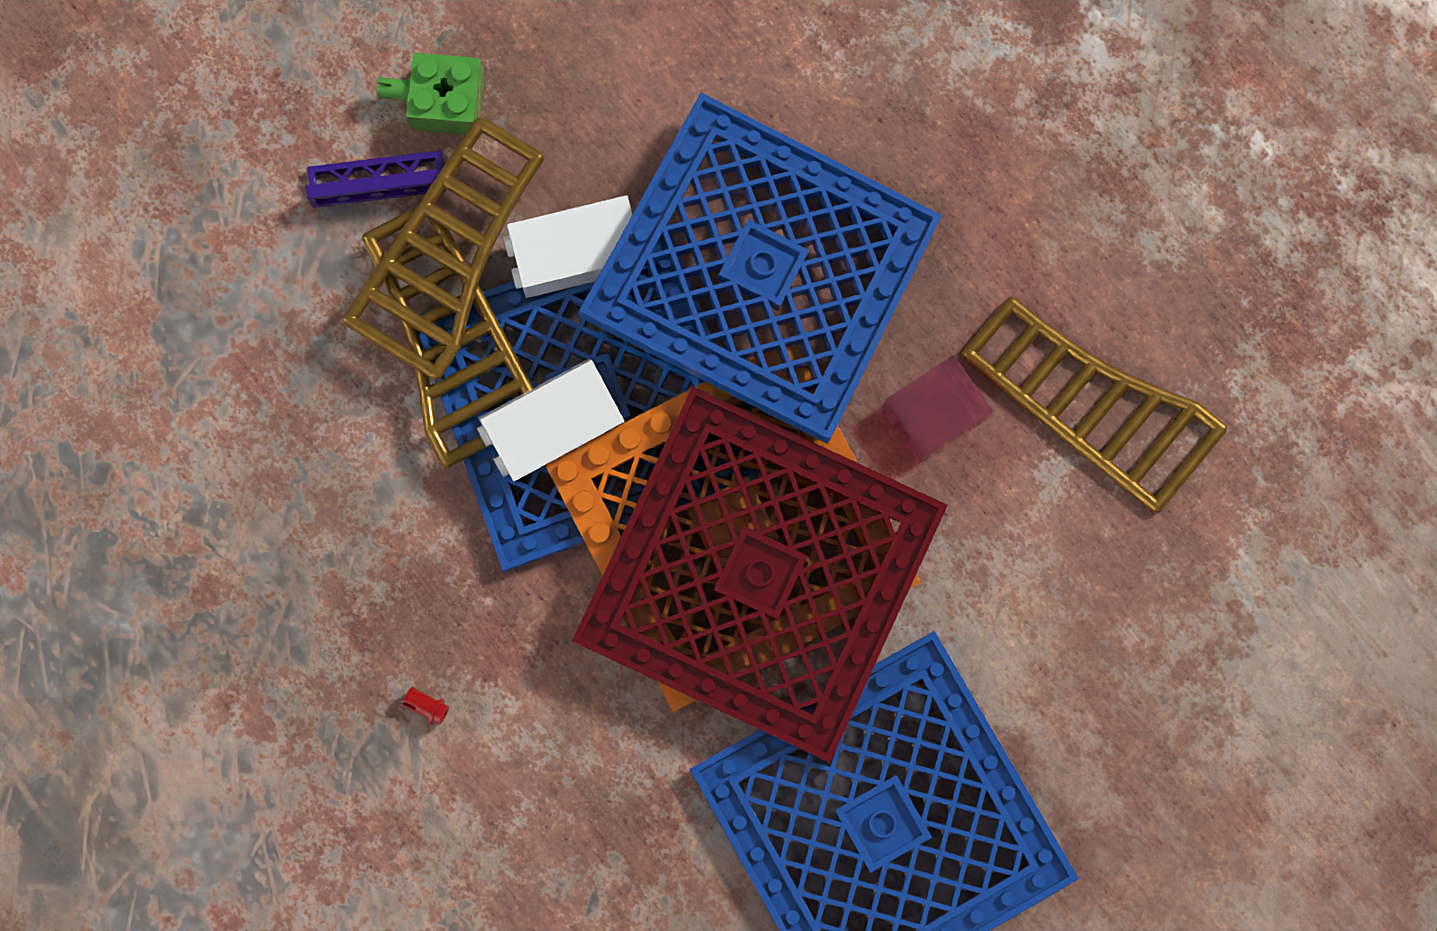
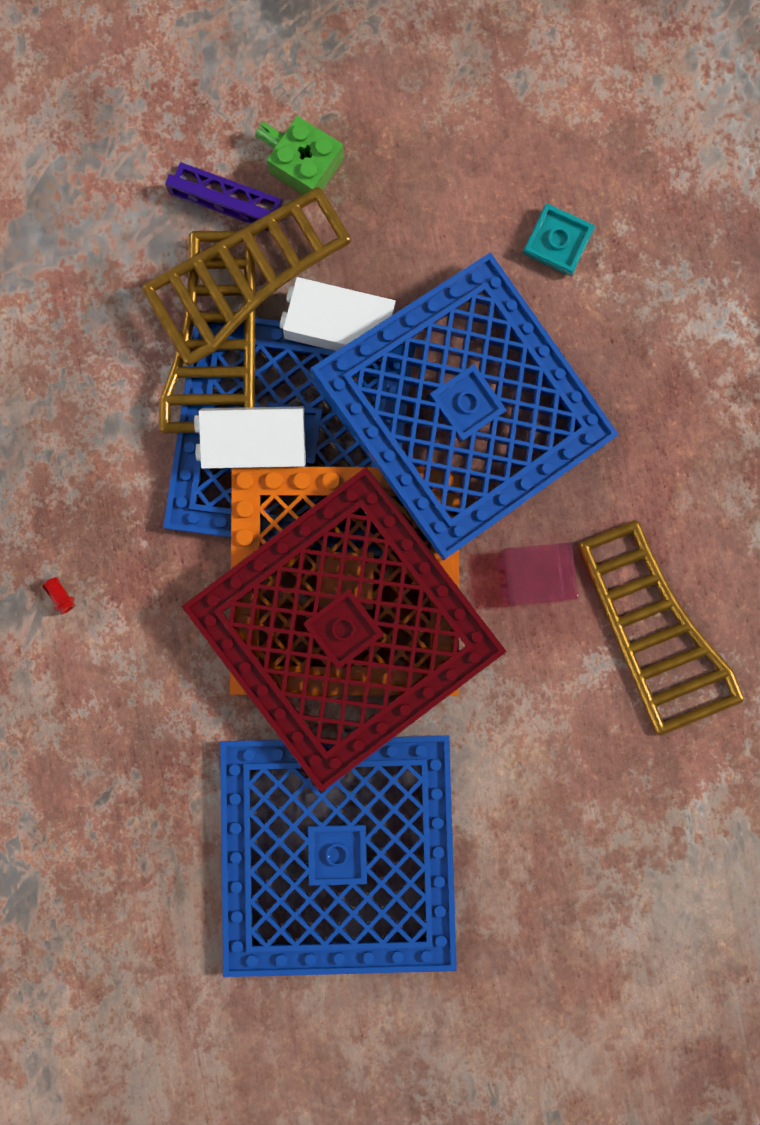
camera: 25 degrees right, 5 degrees up
none -> teal plate [522,203,596,277]

